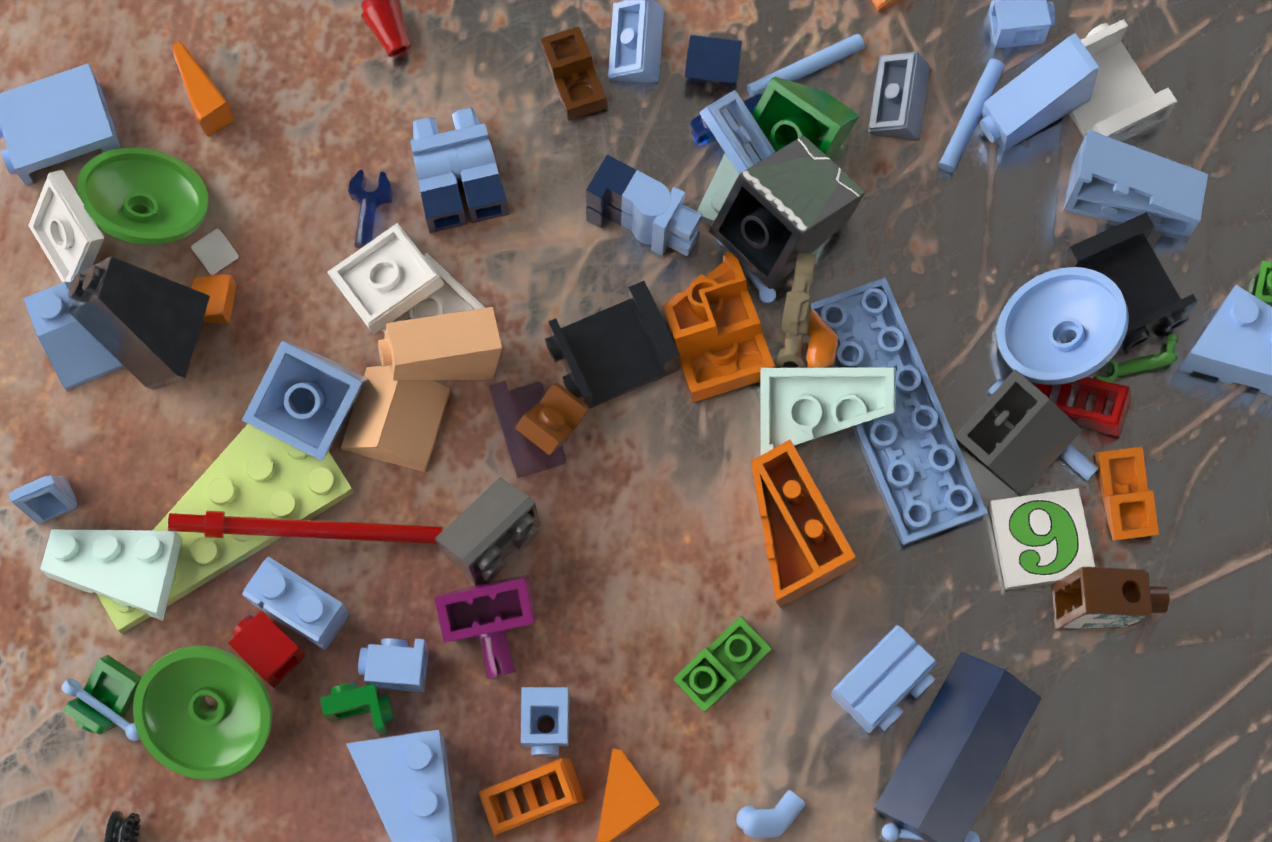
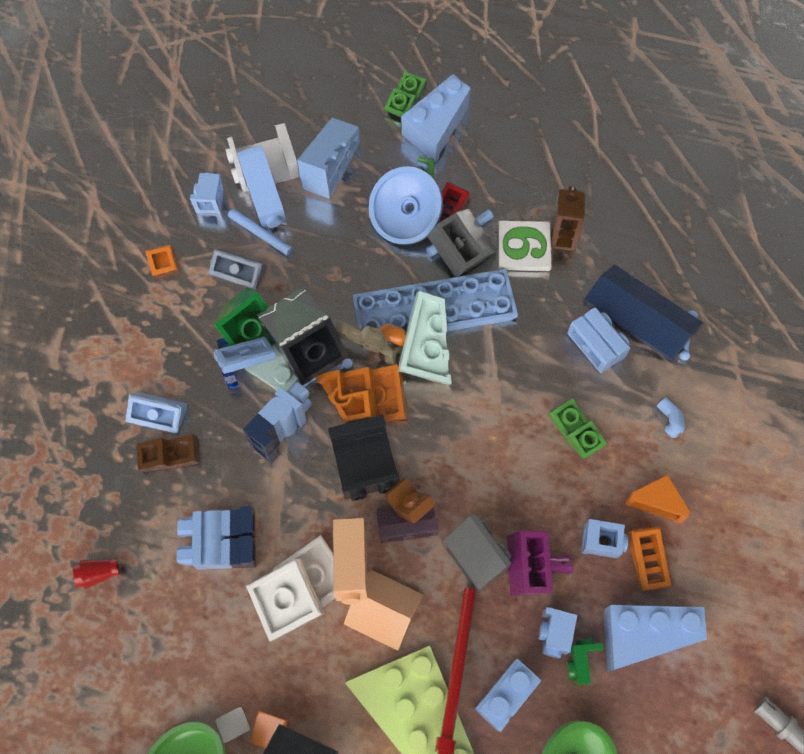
camera: 80 degrees left, 5 degrees down
orange slope [172,41,234,136] -> none
red brick [228,611,306,688] -> none
light blue slope [242,341,368,461] -> none
clear blue bar [348,170,393,249] -> none
dark blue piece [684,35,742,83] -> none
light blue bar [746,33,865,100] -> none
orange wedge [751,440,859,608] -> none
black panel [1062,212,1197,349] -> none
orange slope [1094,446,1159,540] -> none

